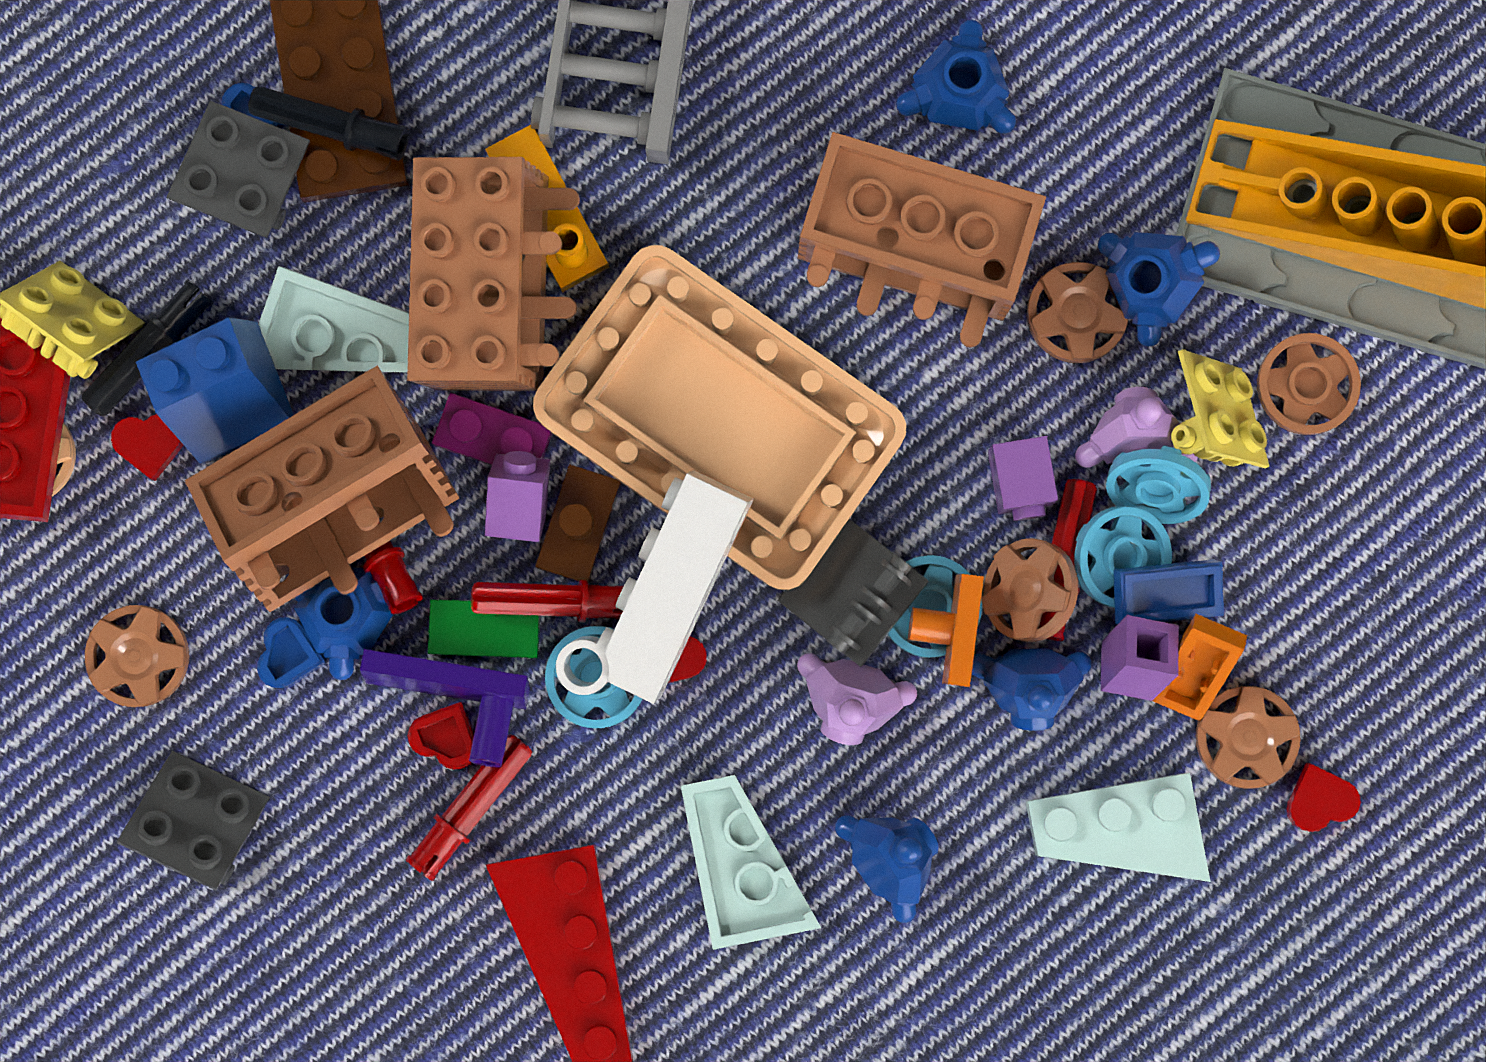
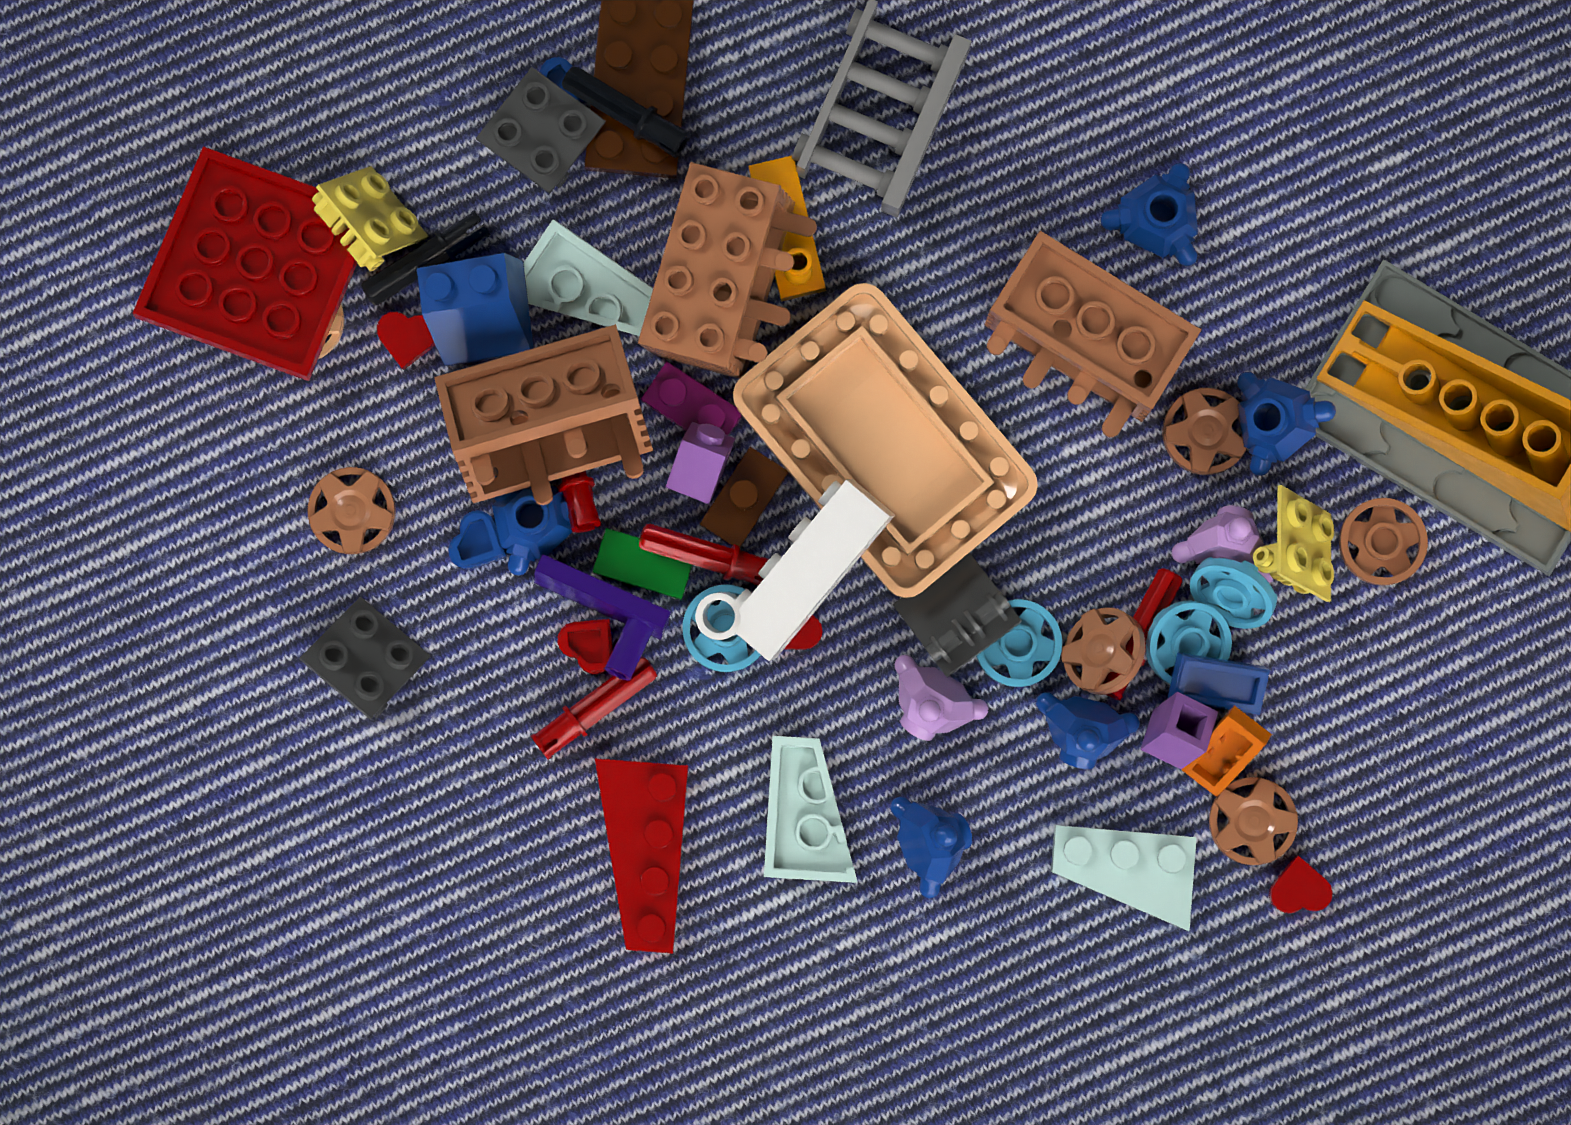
camera: 15 degrees right, 0 degrees up
orange tile [908,574,984,687] -> none
medium lavender brick [987,436,1058,521] -> none

